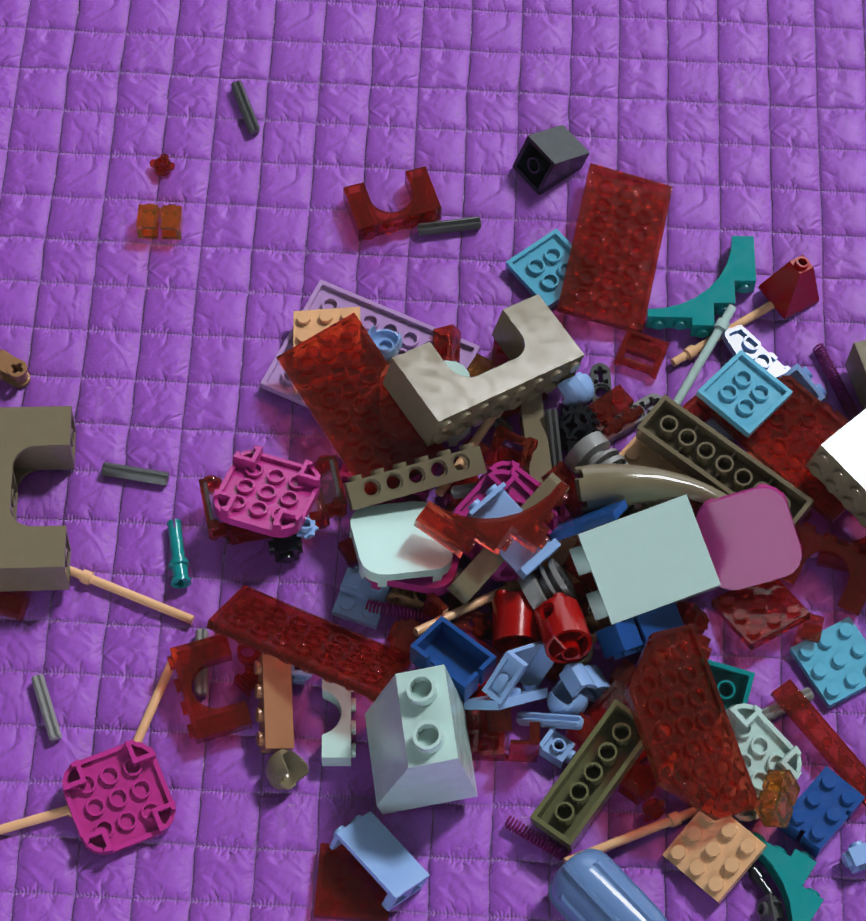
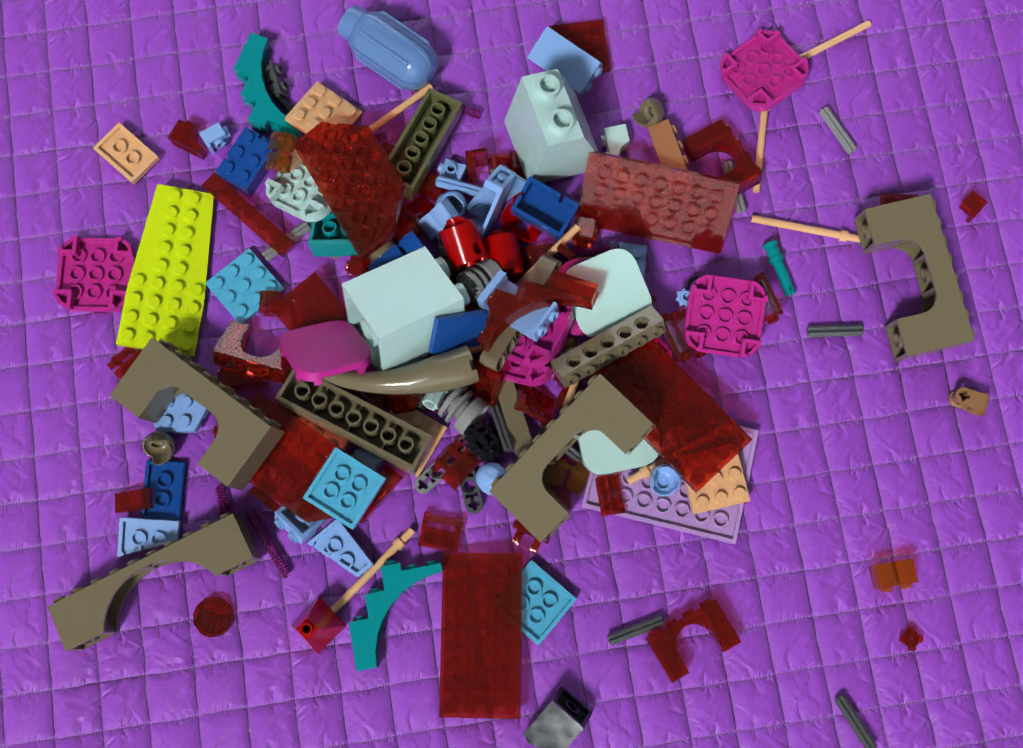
camera: 170 degrees right, 15 degrees up
light aqua bar [673,304,737,405] -> none

